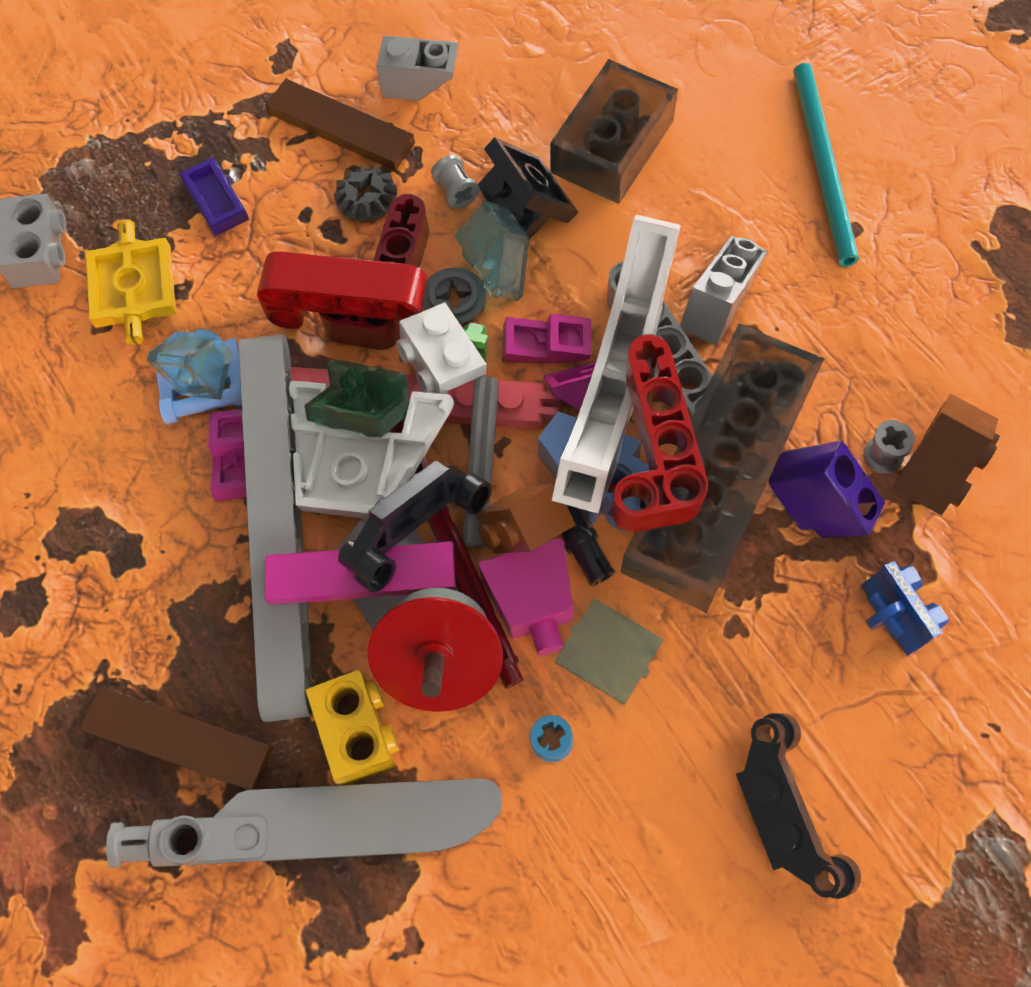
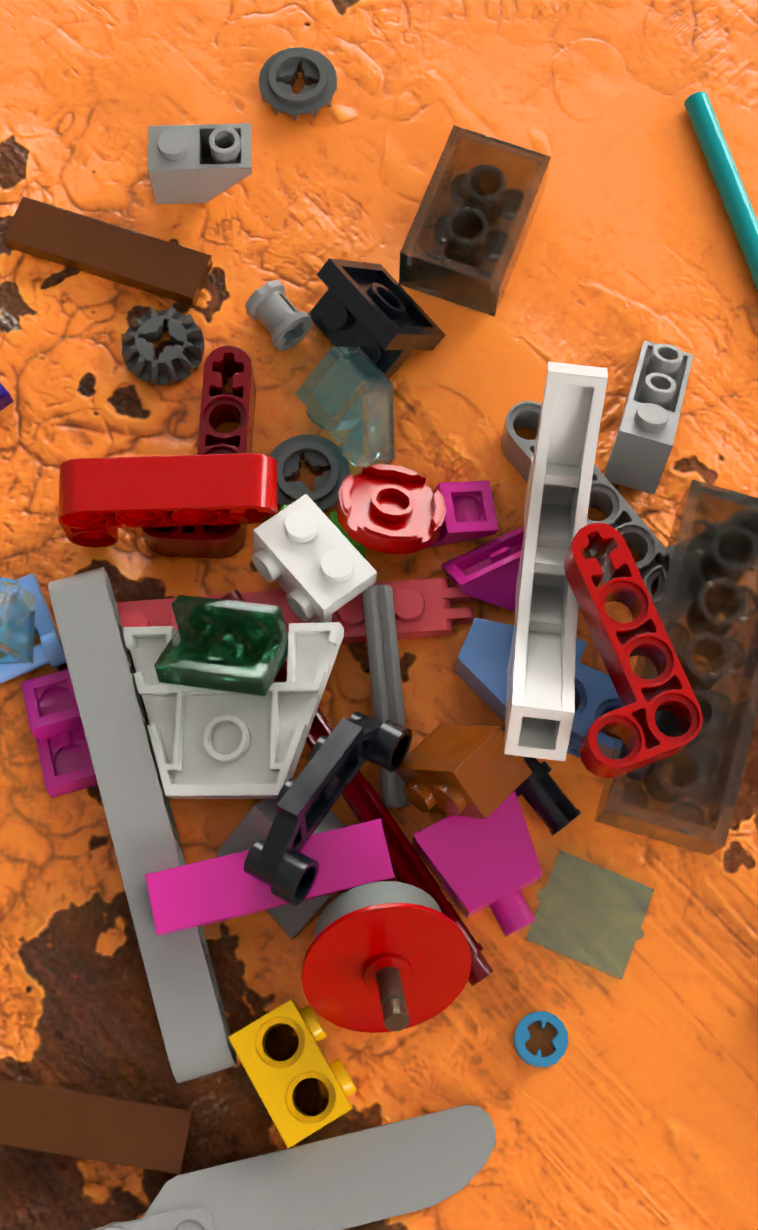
camera: 15 degrees left, 5 degrees up
none -> dark grey gear [259,47,337,121]
none -> tile [335,464,446,554]

